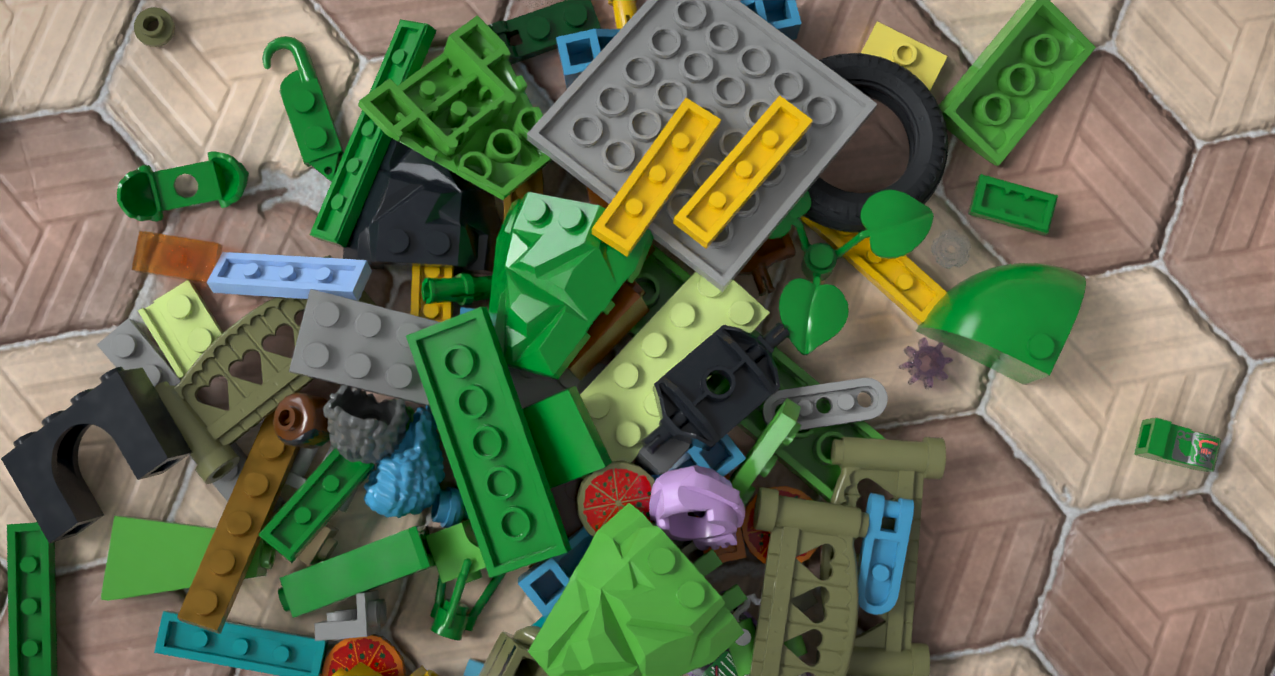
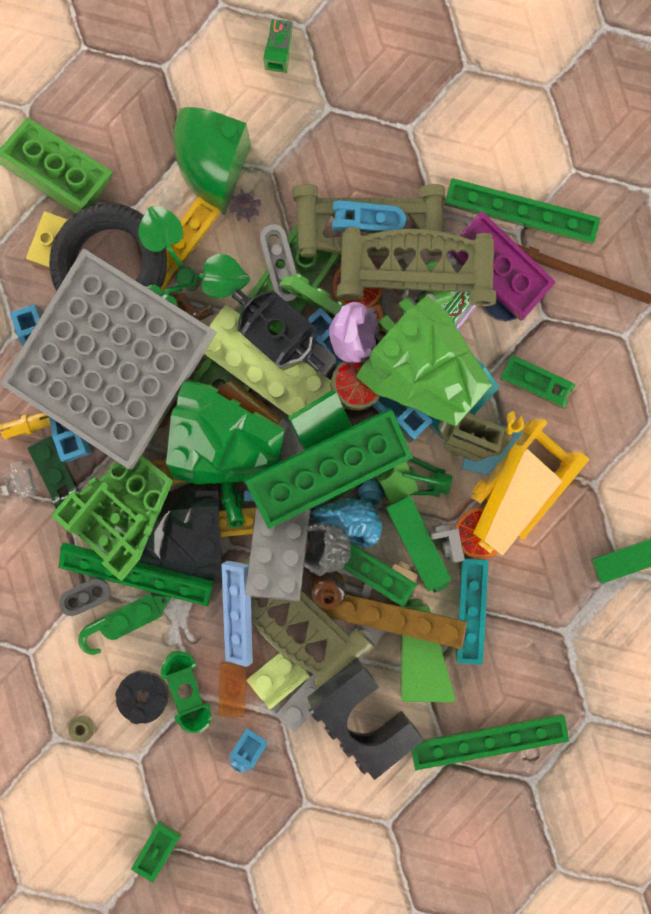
camera: 90 degrees left, 5 degrees up
yellow plate [592,98,721,257] -> none
yellow plate [673,95,813,249] -> none
green plate [968,174,1058,236] -> none
none -> dark grey plate [59,578,111,616]
none -> black plate [115,670,169,724]
none -> dark azure bracket [227,728,269,773]

